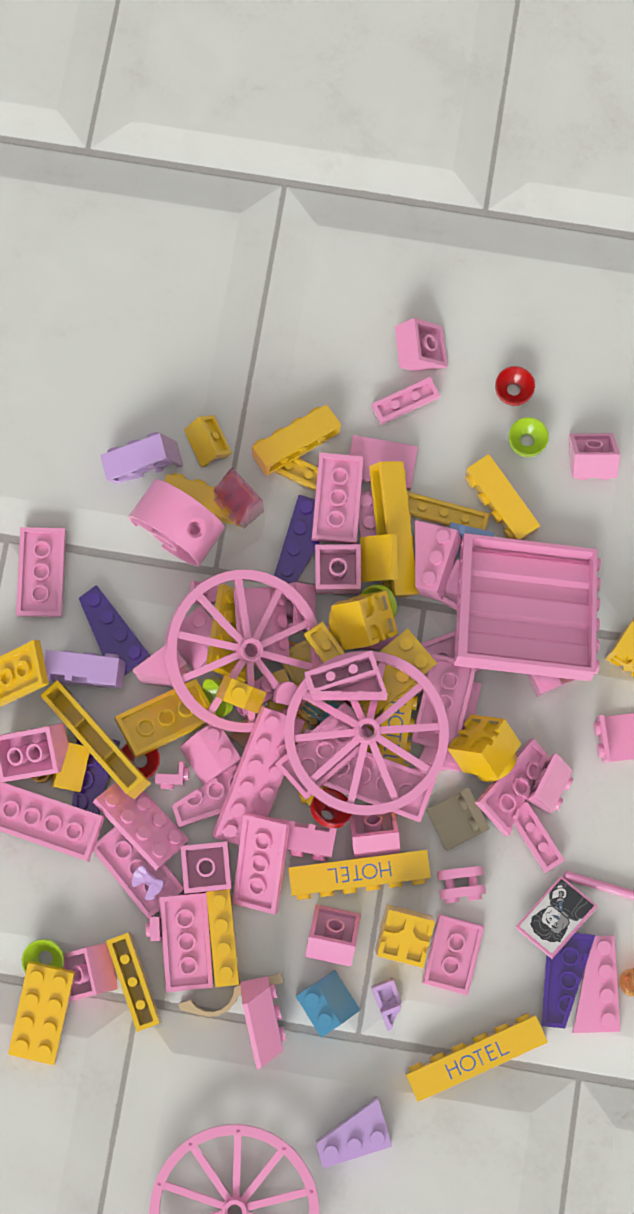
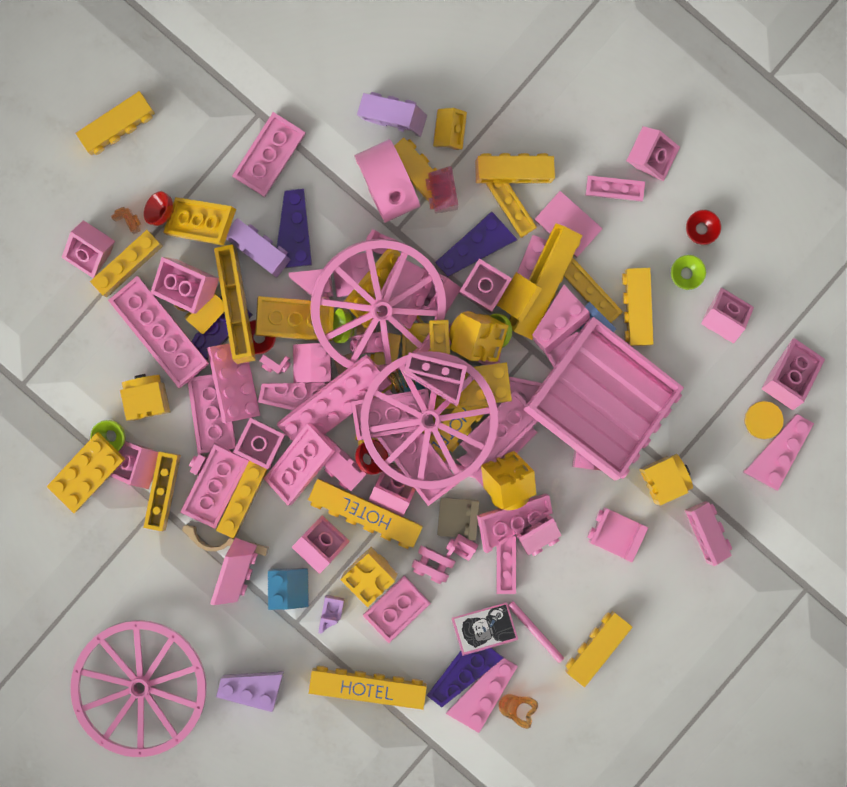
camera: 30 degrees right, 10 degrees up
lavender piece [132,865,165,900] -> none
yellow slope [216,675,267,714] -> none
bright pink tile [272,681,298,706] -> none
bright pink plate [312,453,364,544] -> none
none -> yellow piece [120,374,171,421]
none -> bright pink bracket [445,534,478,561]

